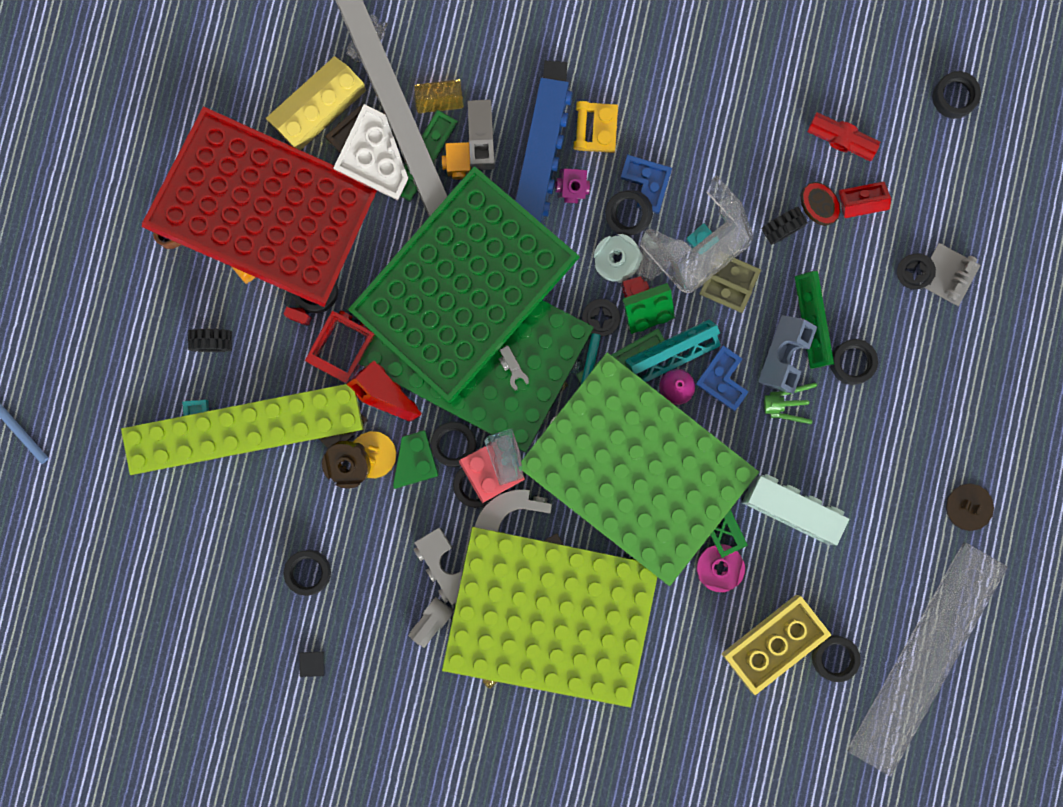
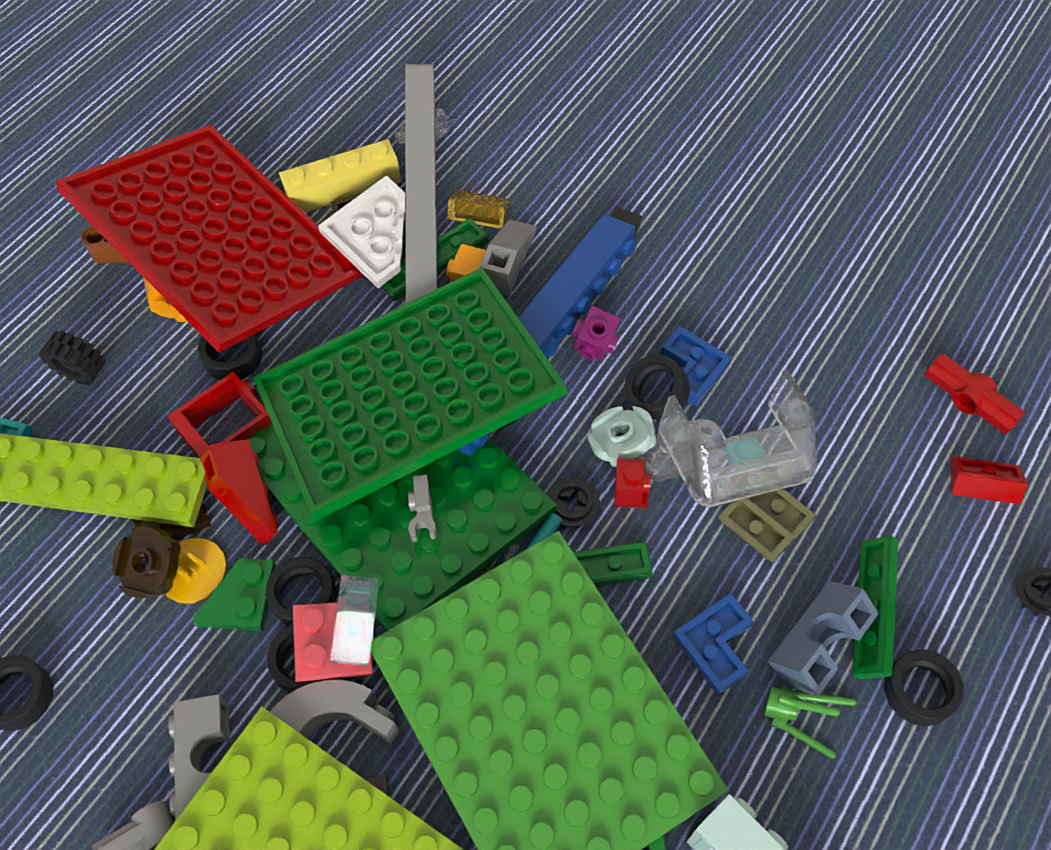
camera: 25 degrees right, 25 degrees down
red tile [284,306,312,326] -> none
yellow plate [573,101,618,153] -> none
green plate [622,283,675,334] -> none
teal fence [625,319,721,382] -> none
dark pink helmet [659,369,695,405] -> none
black tyre [761,207,808,245] -> none
piece [800,182,841,226] -> none

